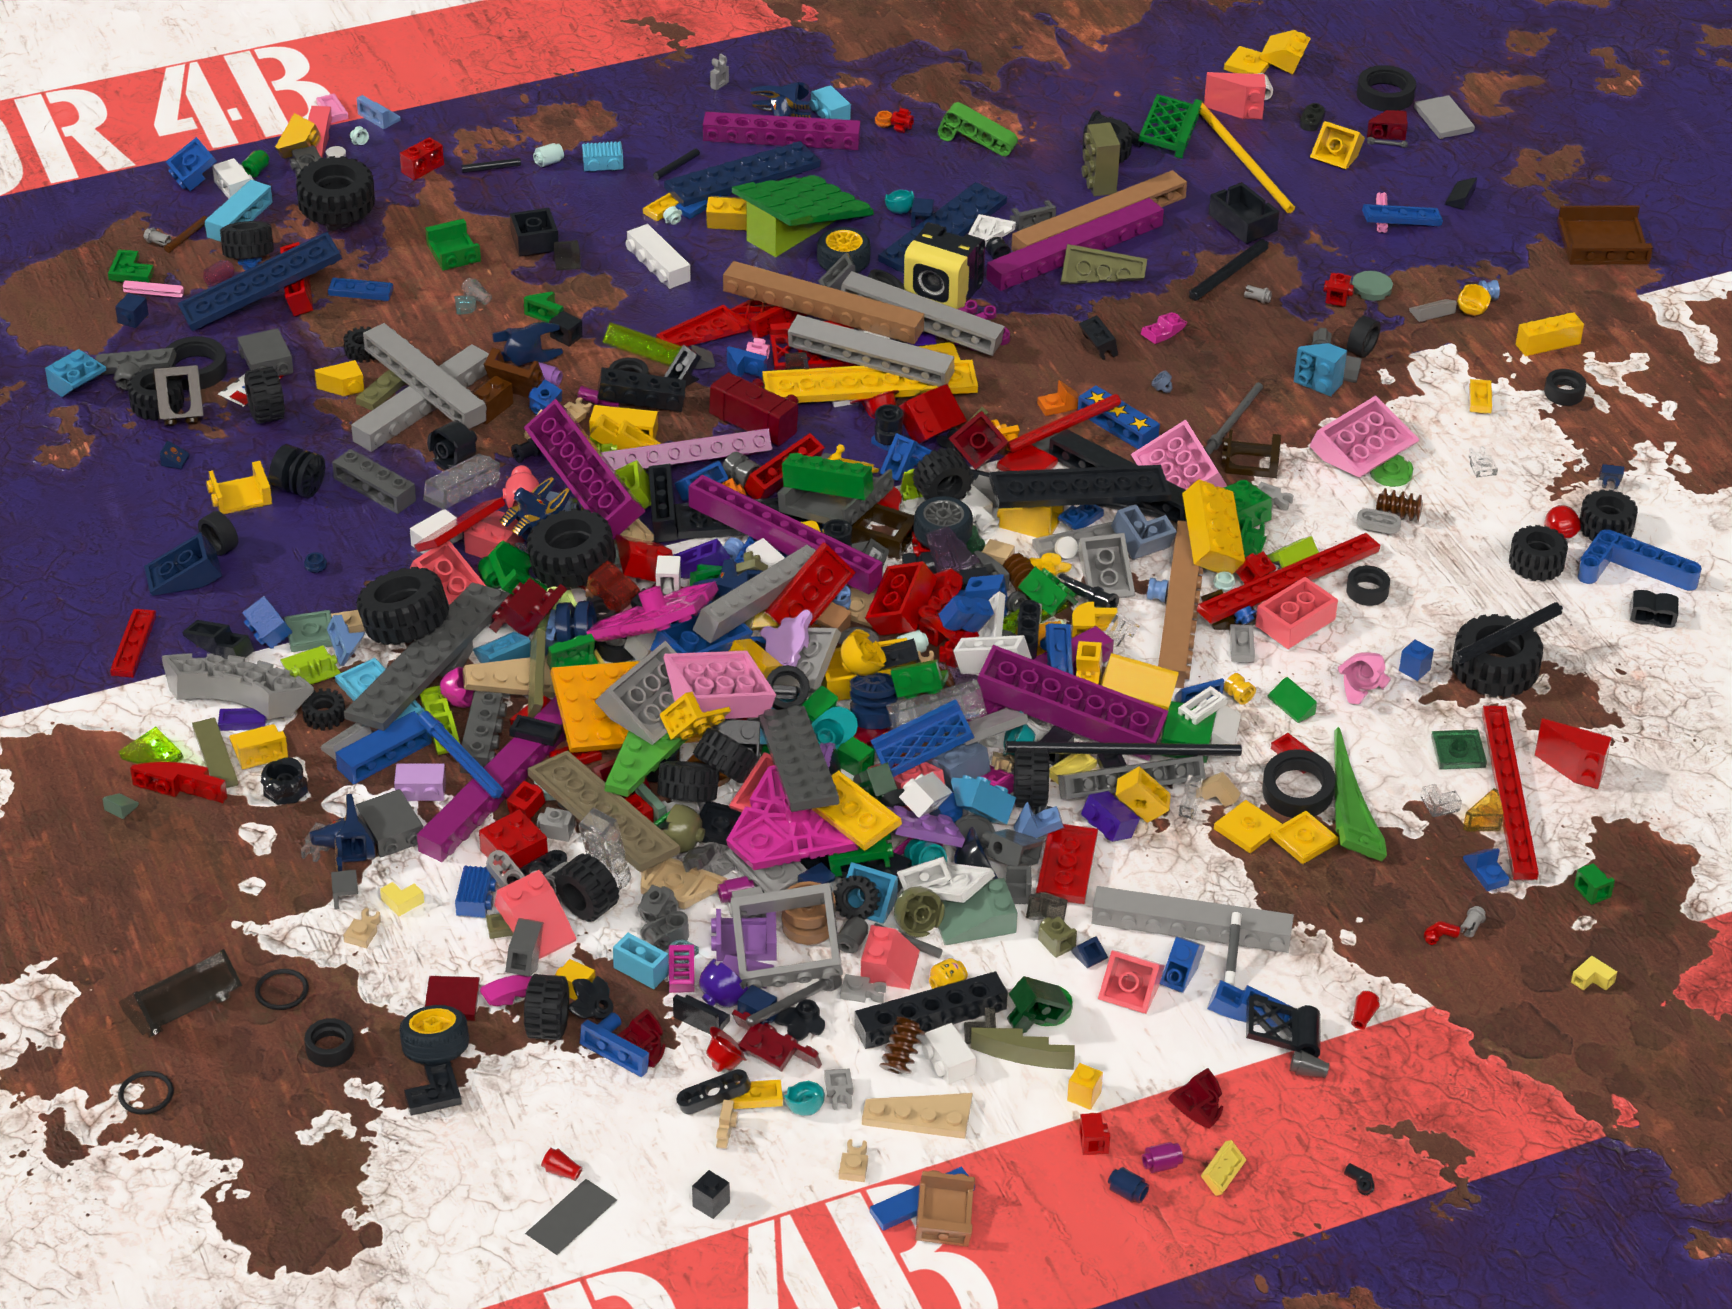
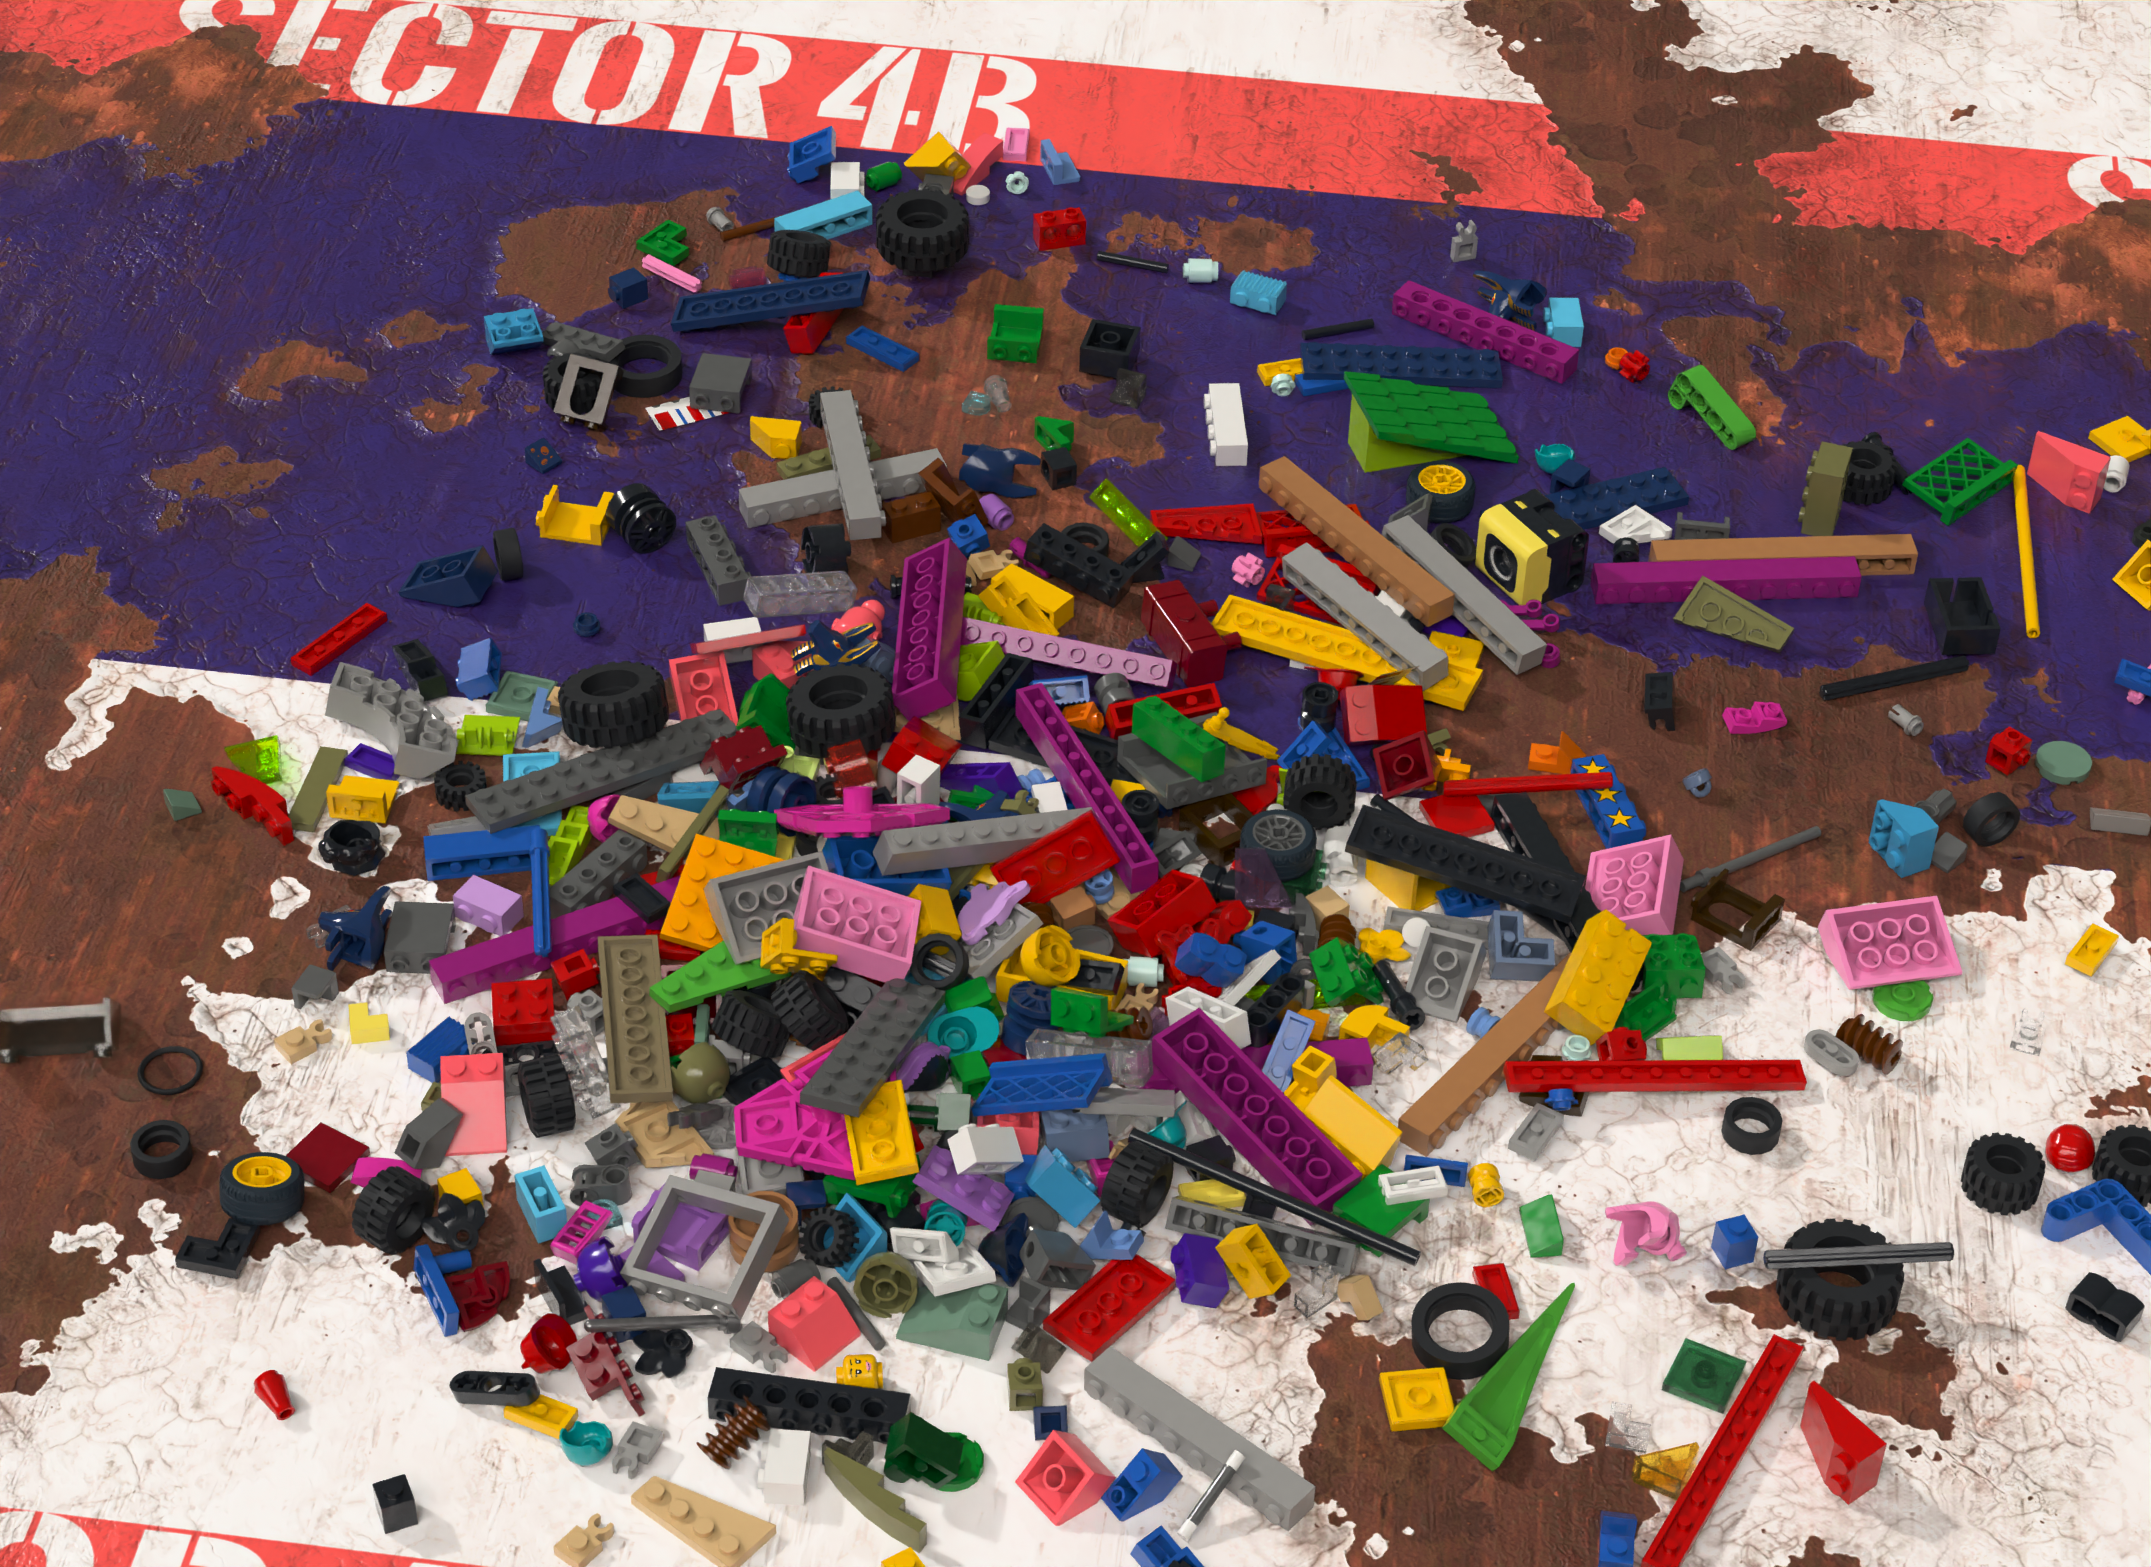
camera: 30 degrees right, 0 degrees up
black tyre [244,366,285,424] -> none
dark grey sticker [525,1179,618,1255] -> none
yellow slope [706,196,747,231] -> none
tan plate [716,1100,738,1149] -> none
blue slope [727,346,767,377] -> none
white slope [1211,705,1241,744] -> none
yellow plate [1214,800,1282,854] -> none
coral brick [1255,577,1338,649] -> none

